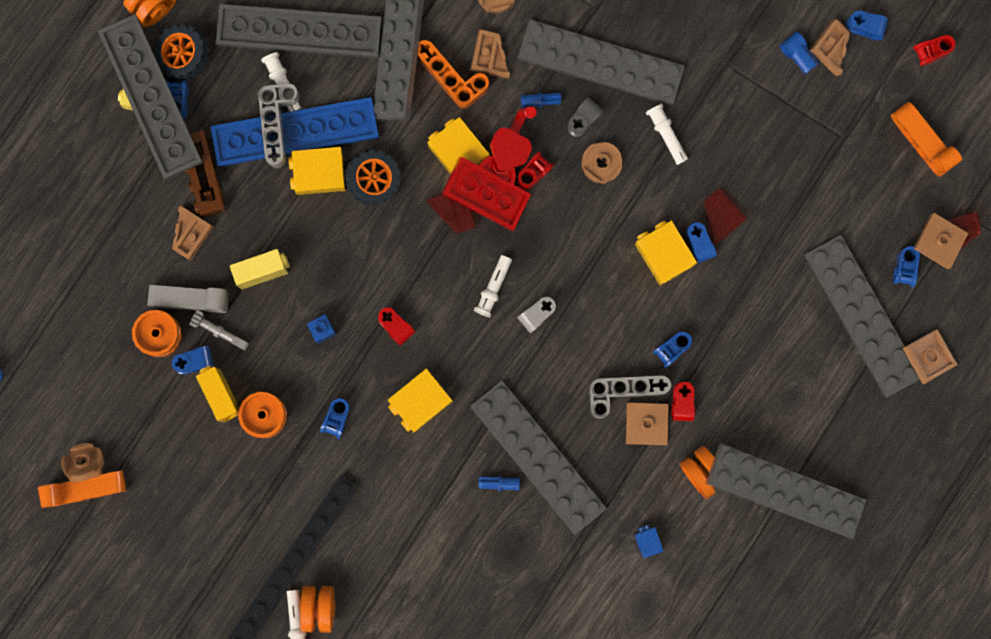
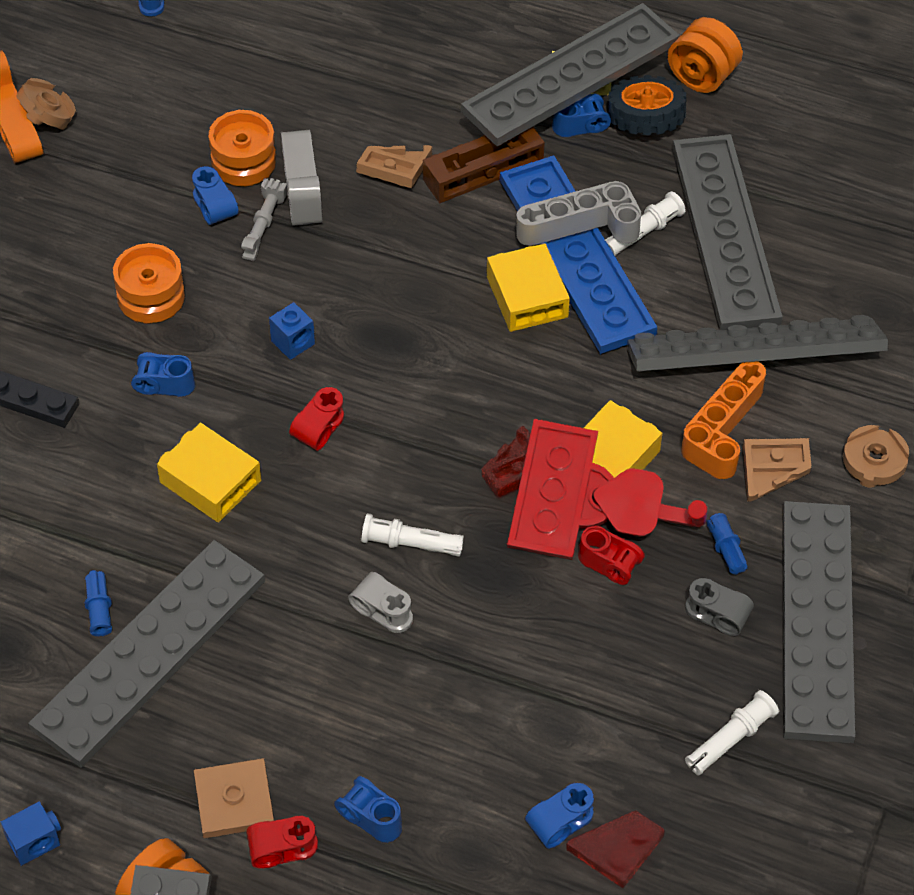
camera: 80 degrees right, 30 degrees down
yellow brick [196,366,239,423] -> none
light yellow brick [230,249,290,290] -> none
black wheel [344,150,401,205] -> none
medium nougat plate [581,142,622,184] -> none
light grey beam [589,376,671,419] -> none
yellow brick [635,221,697,286] -> none

